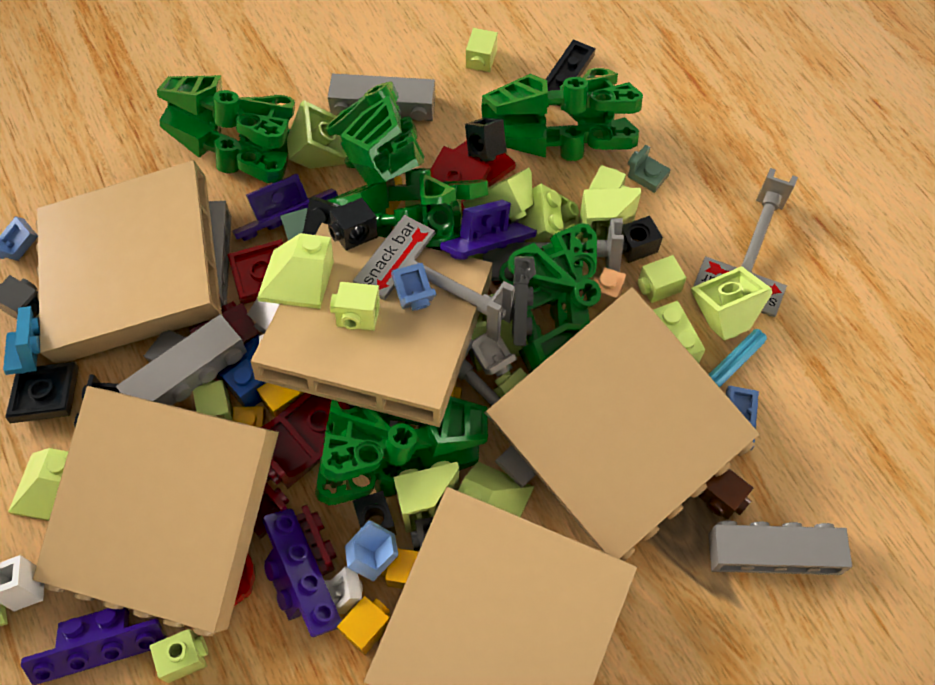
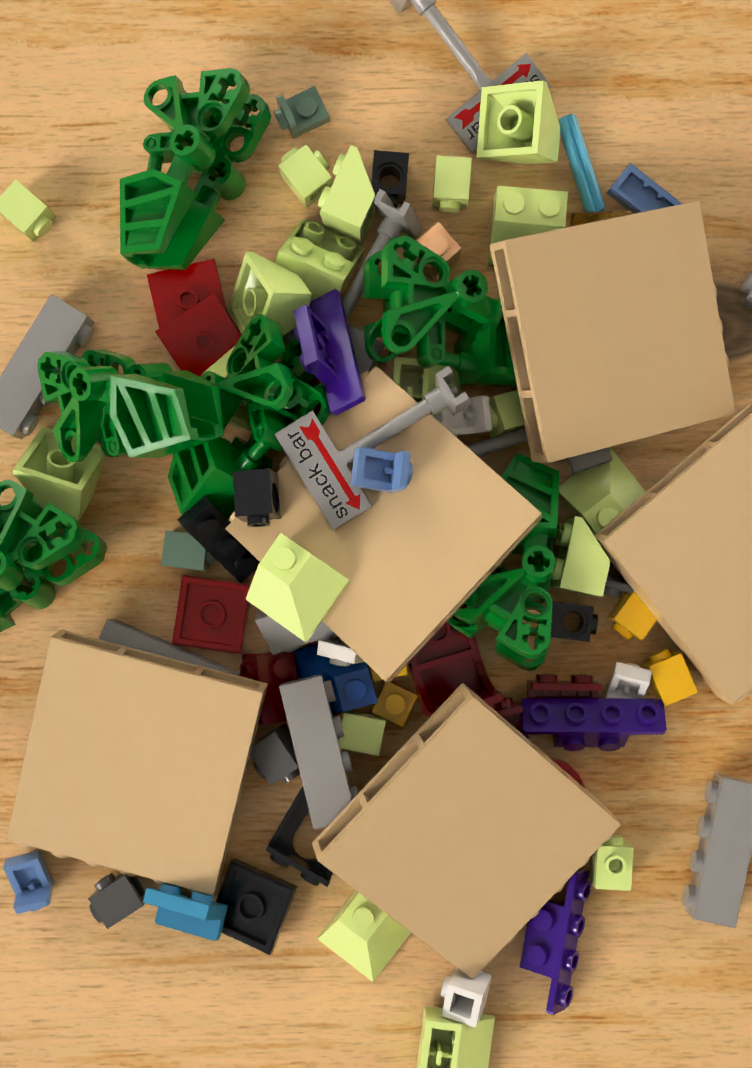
camera: 60 degrees left, 25 degrees up
dark purple bracket [232,174,338,241] -> none
yellowish green brick [330,282,380,331] -> none
light blue panel [345,521,398,582] -> none
black brick [465,117,507,162] -> none
dark grey hinge [512,256,536,346] -> none
black plate [545,39,596,106] -> none
reddish brown brick [698,469,753,520] -> none

